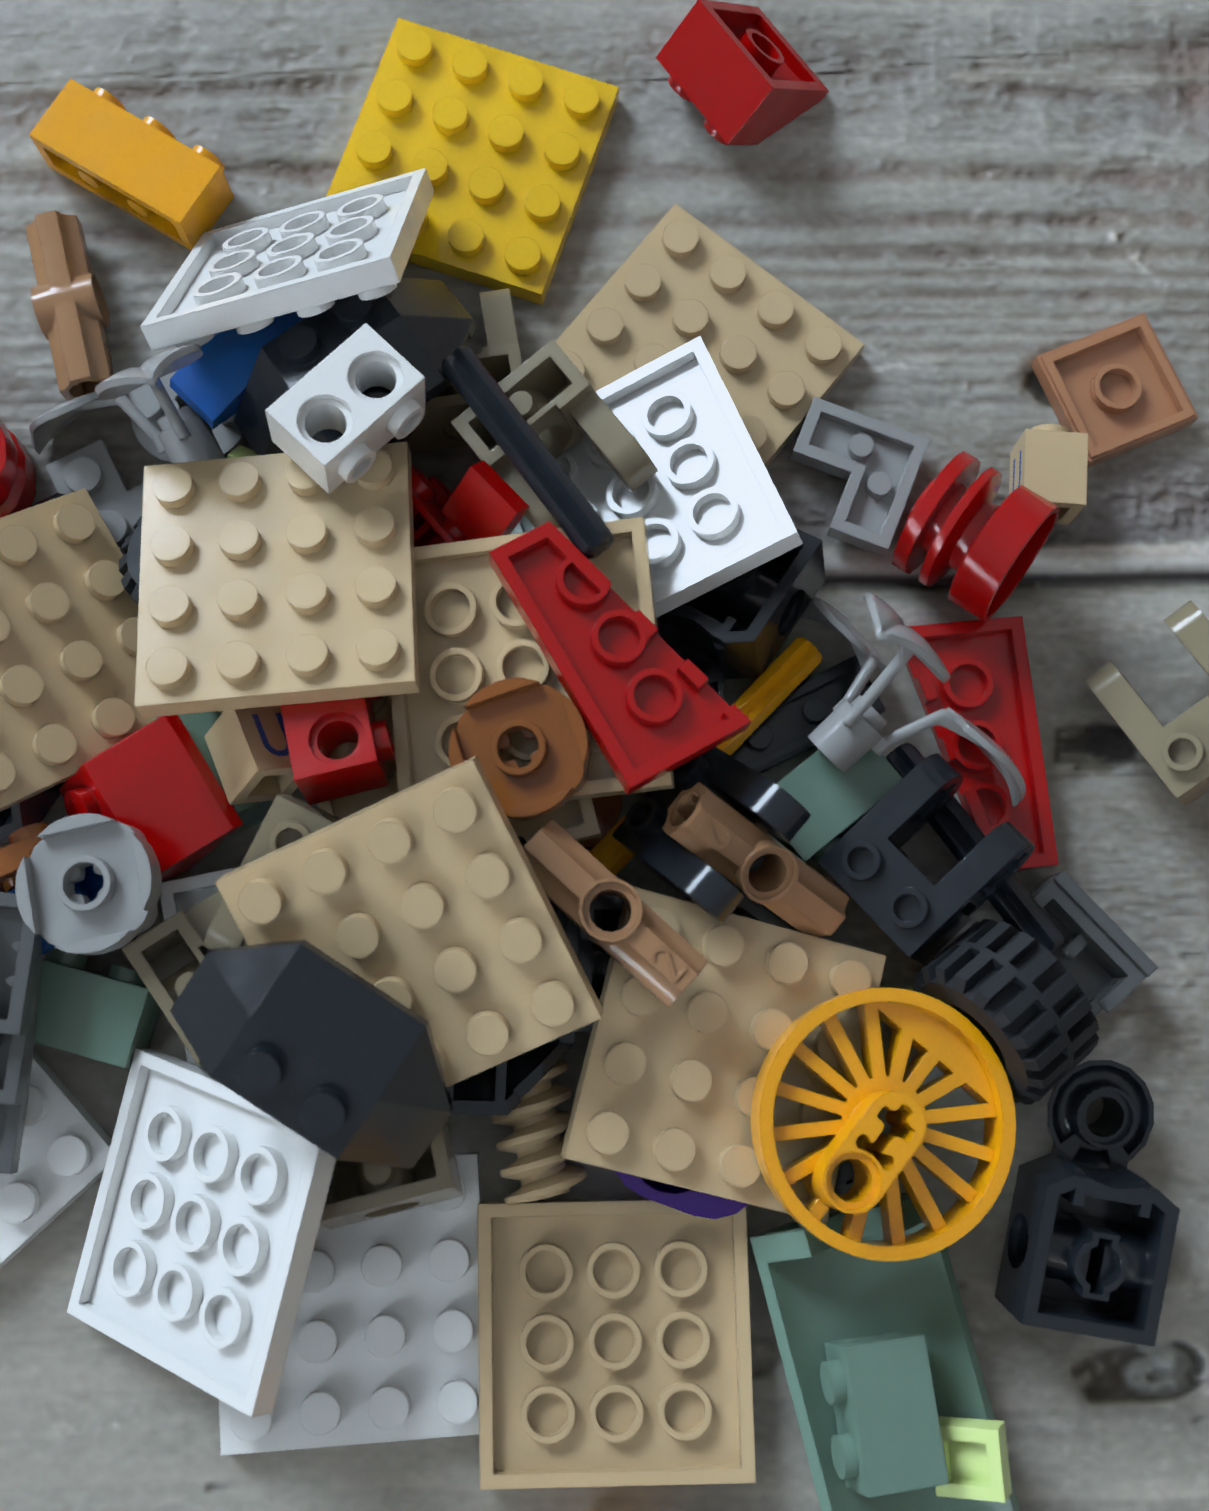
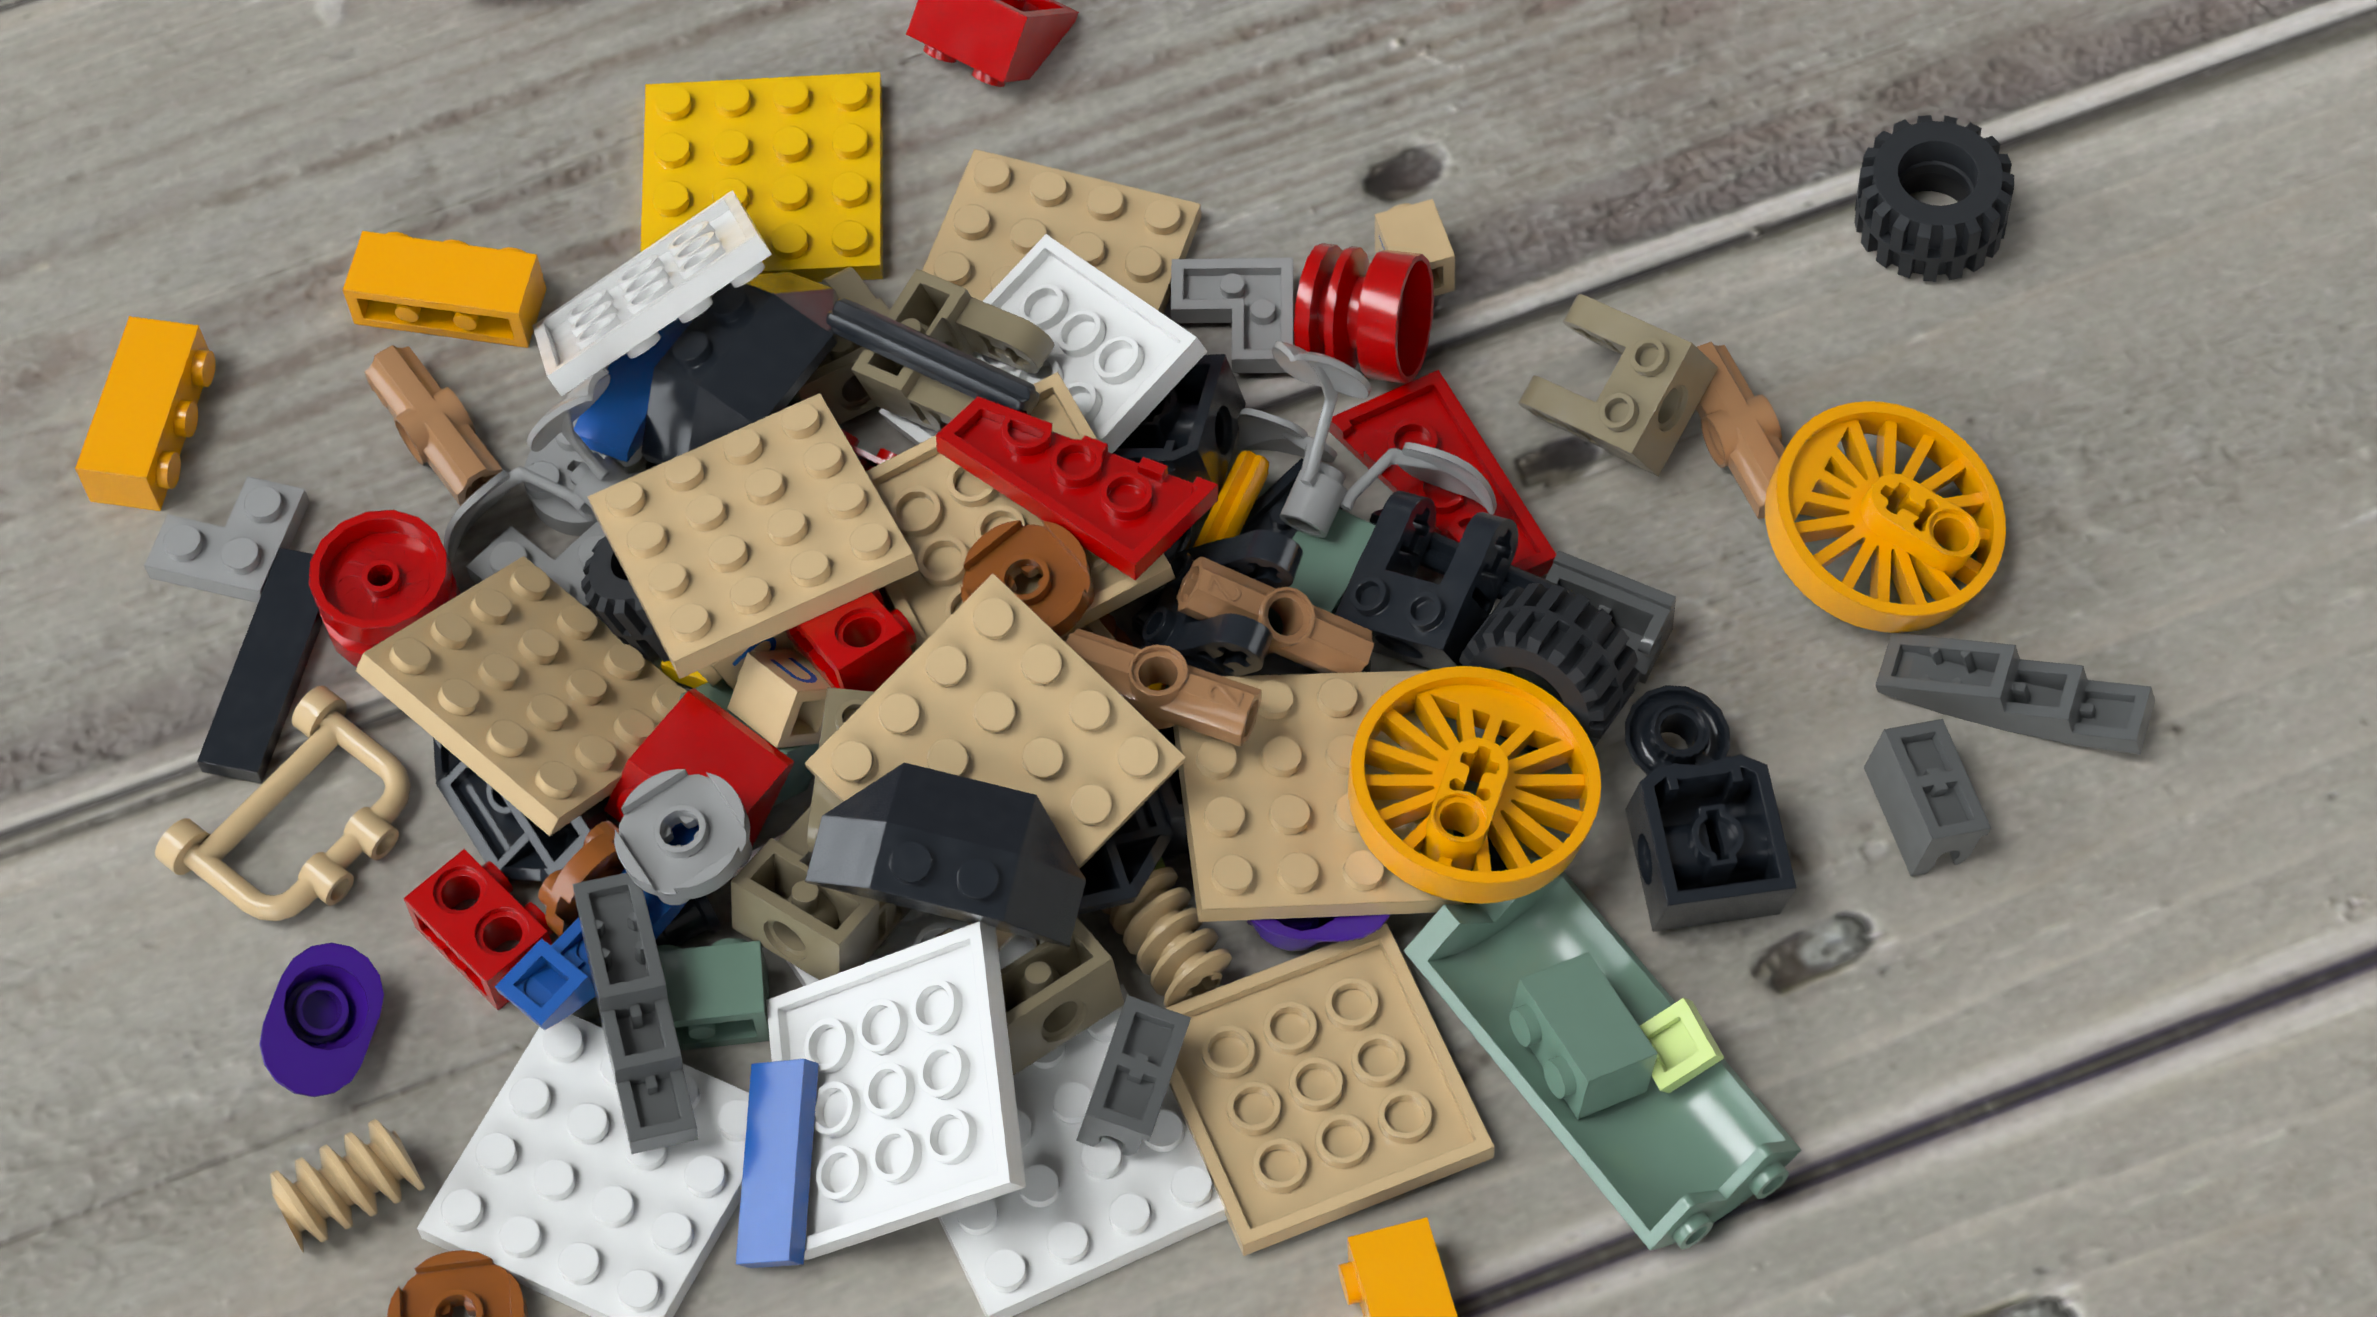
camera: 15 degrees left, 20 degrees down
white brick [265,323,425,494] -> none
red tile [441,460,530,540] -> none
nougat tile [1031,313,1199,468] -> none
none -> tile [736,1059,819,1268]
none -> dark grey hinge [1076,995,1191,1156]

